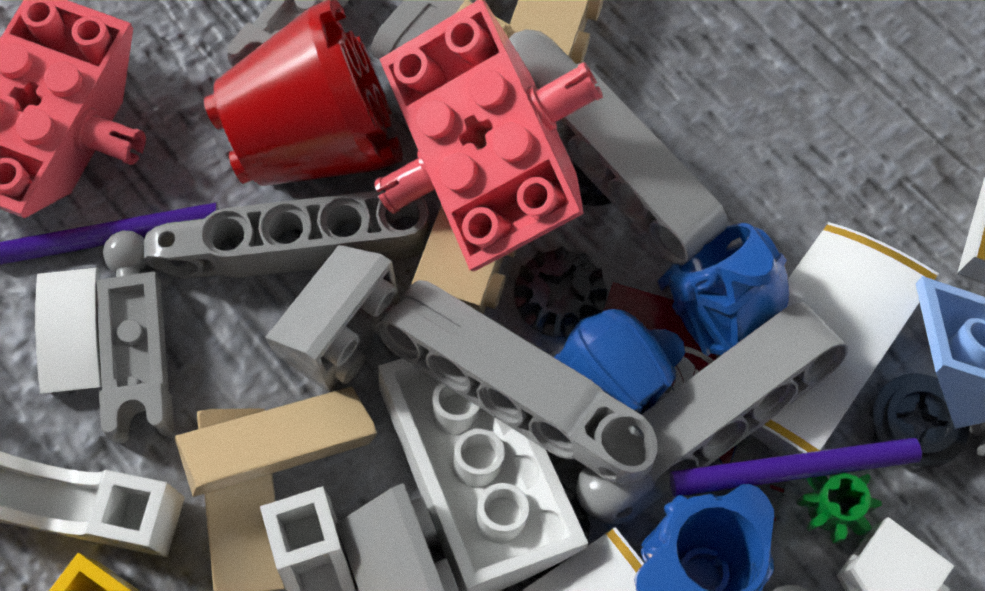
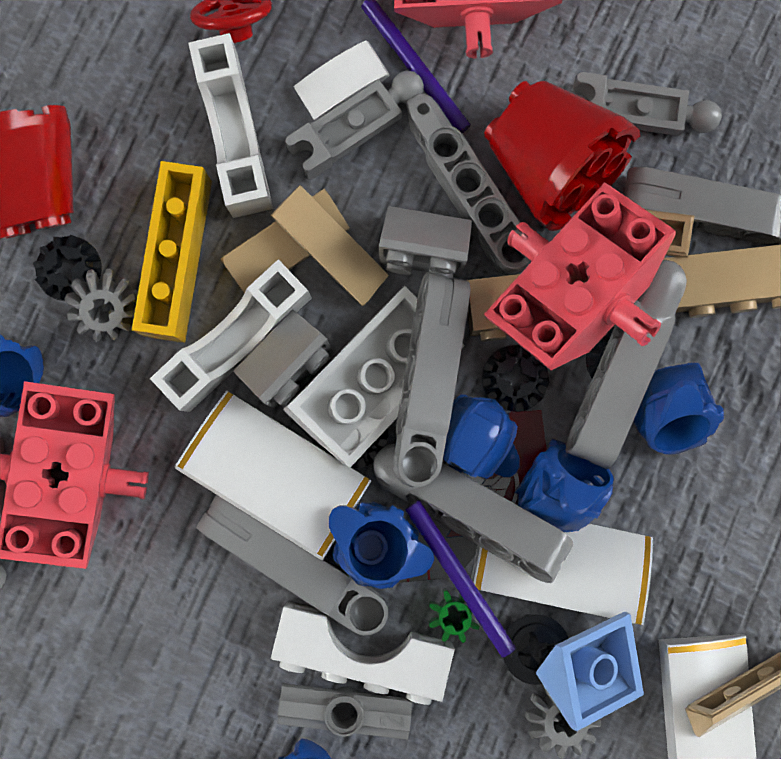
camera: 65 degrees right, 15 degrees up
none -> blue piece [634,363,724,455]

